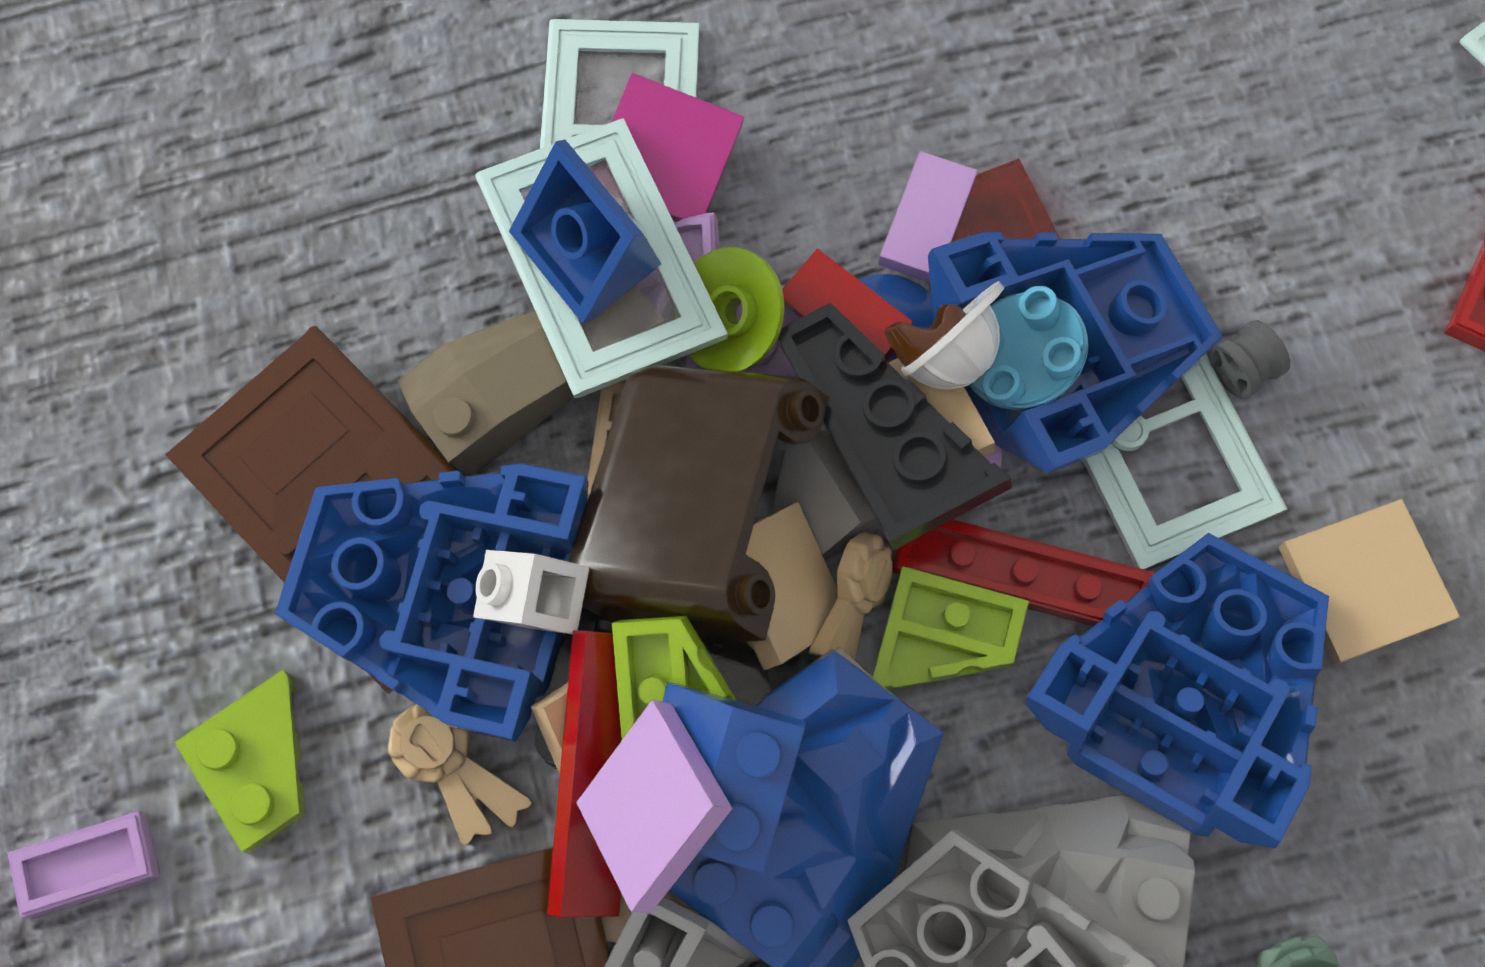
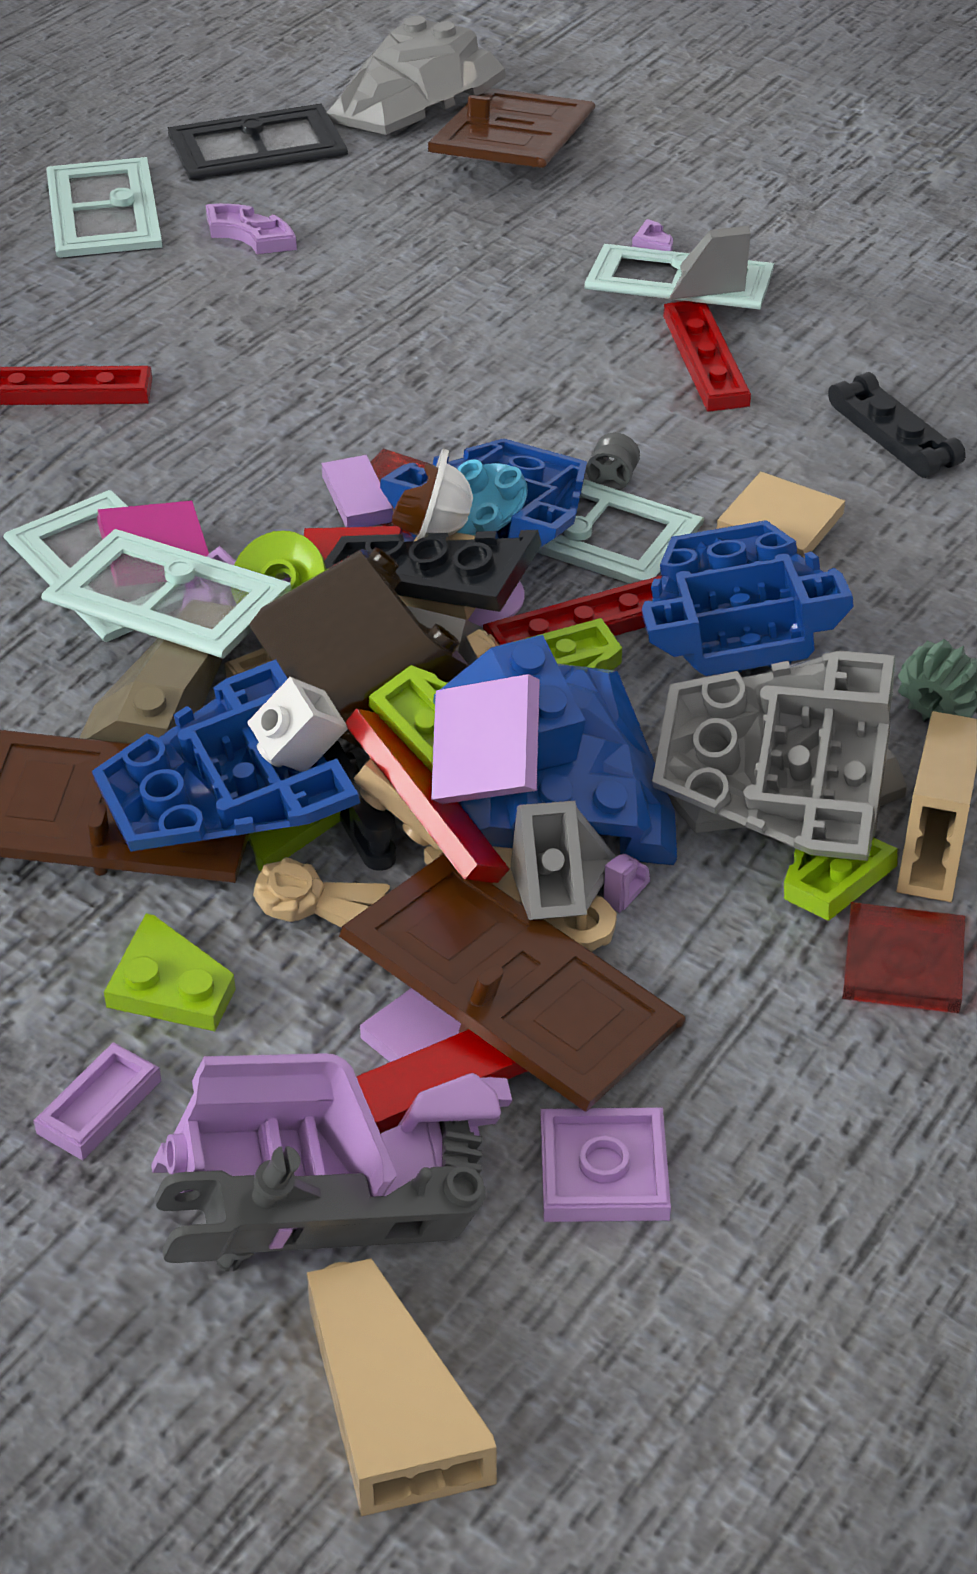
camera: 40 degrees left, 30 degrees down
blue slope [509,139,662,324] -> none

